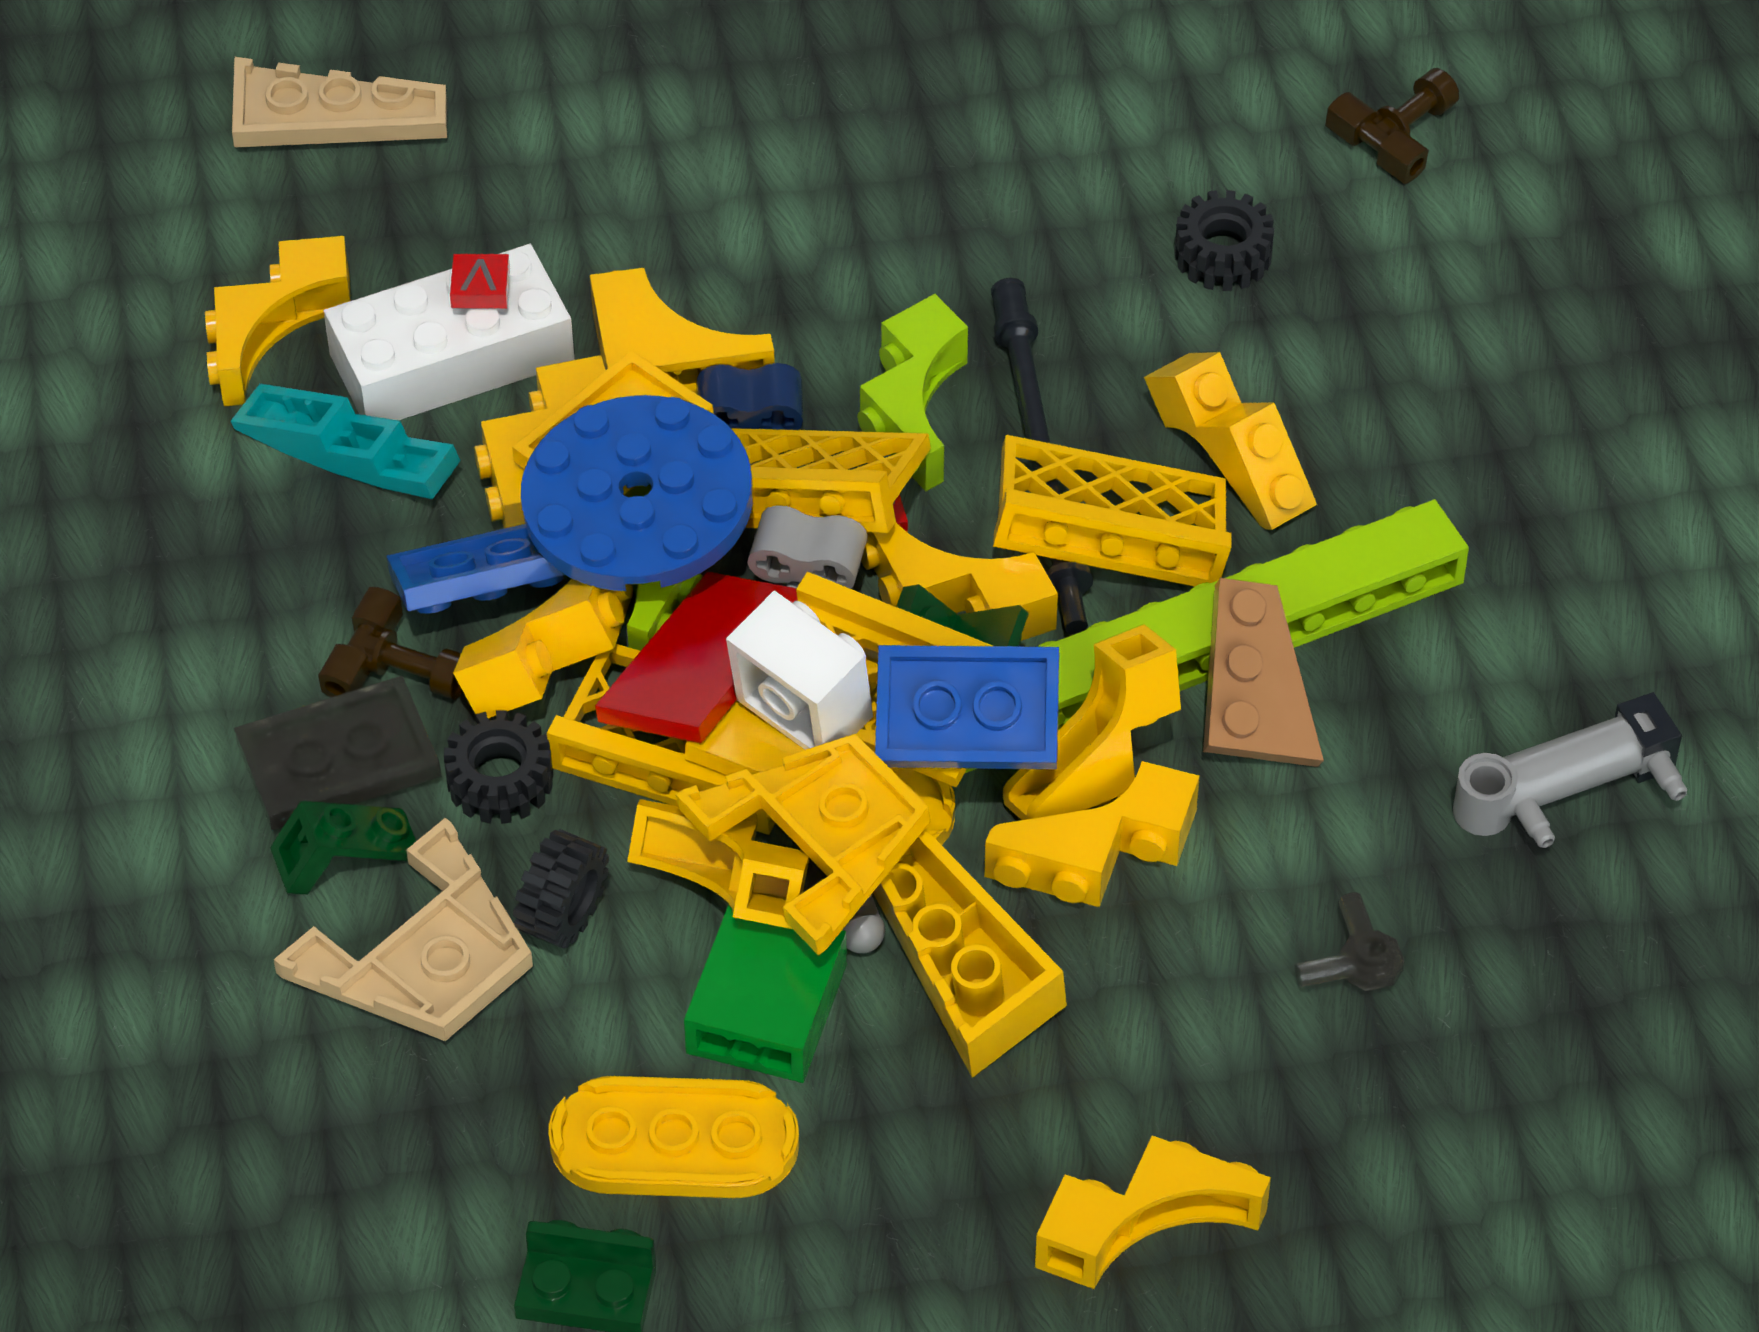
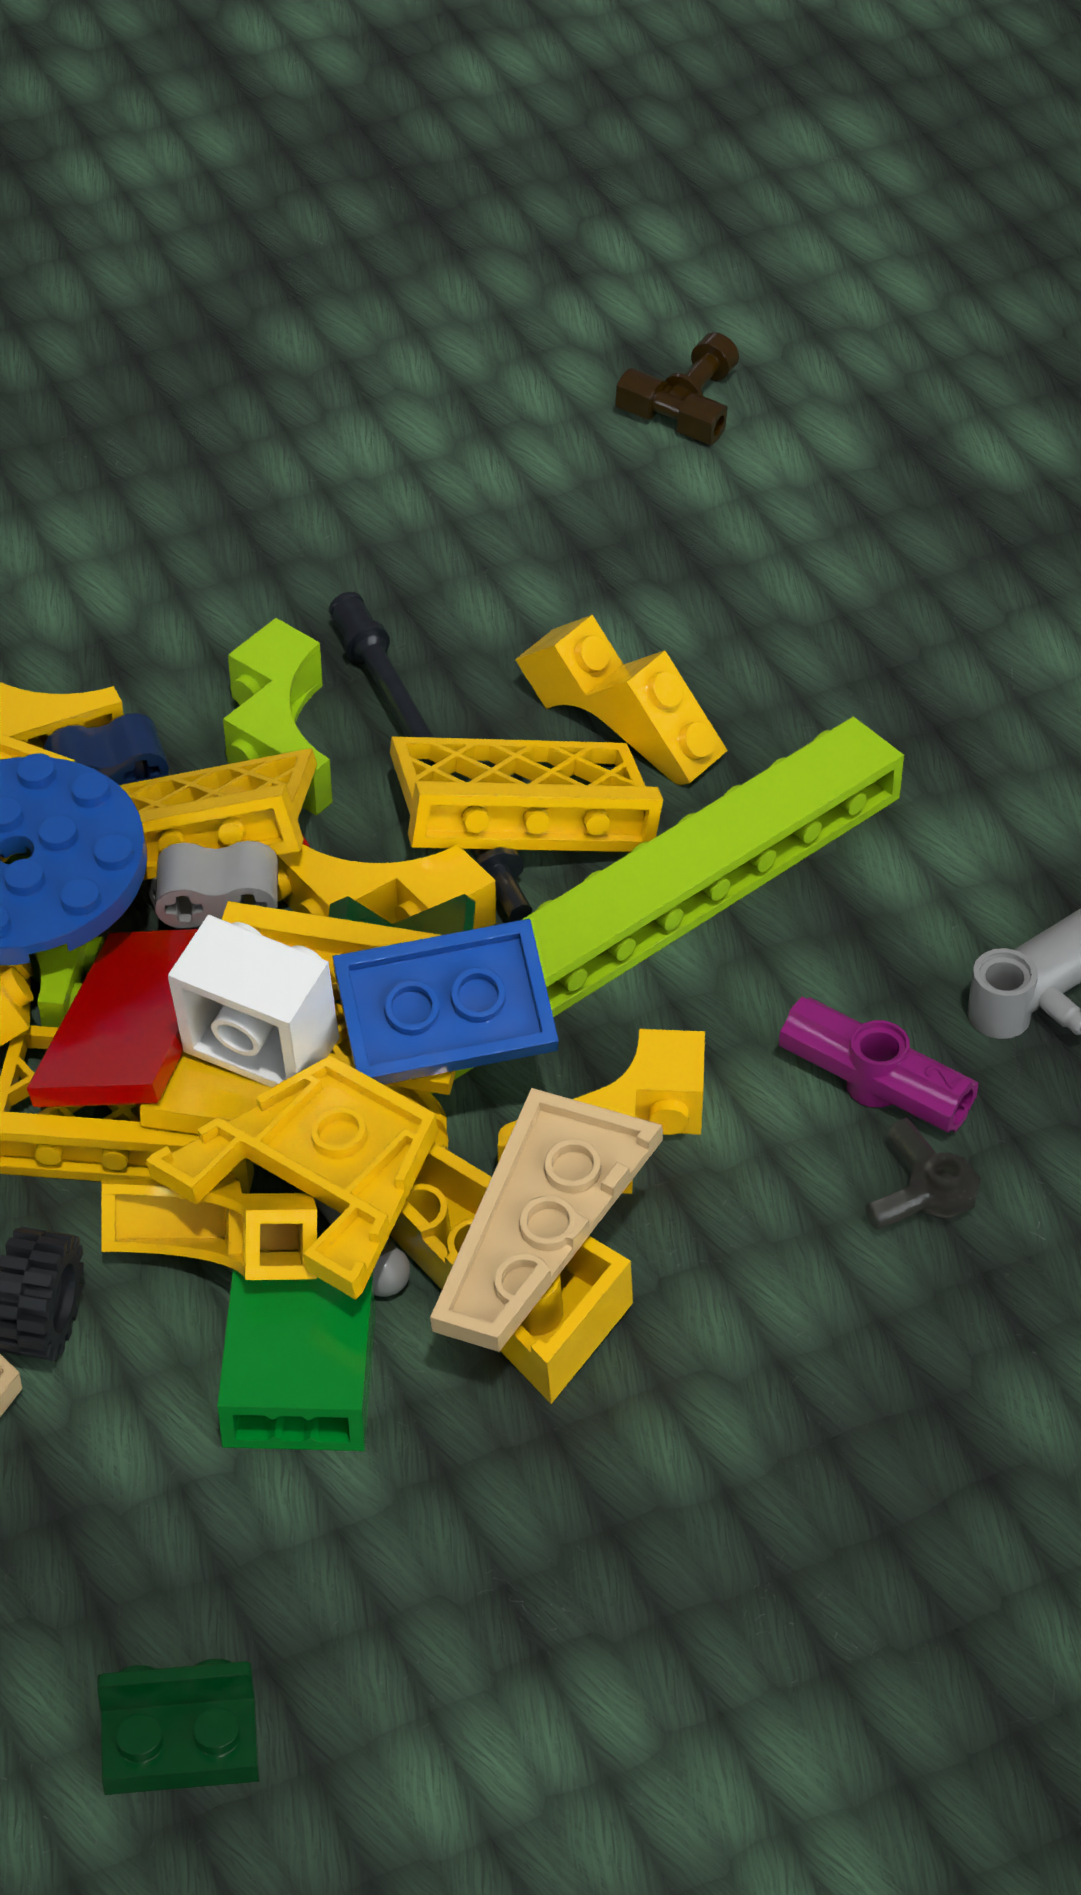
camera: 15 degrees left, 5 degrees down
yellow tile [549,1076,799,1198] -> none
yellow arch [1003,624,1181,820] -> none
yellow arch [1035,1135,1271,1289] -> none
black tyre [1175,190,1275,291] -> none
medium nougat wing [1203,578,1324,767] -> none
none -> tan wing [430,1088,663,1352]
none -> magenta piece [779,996,979,1133]

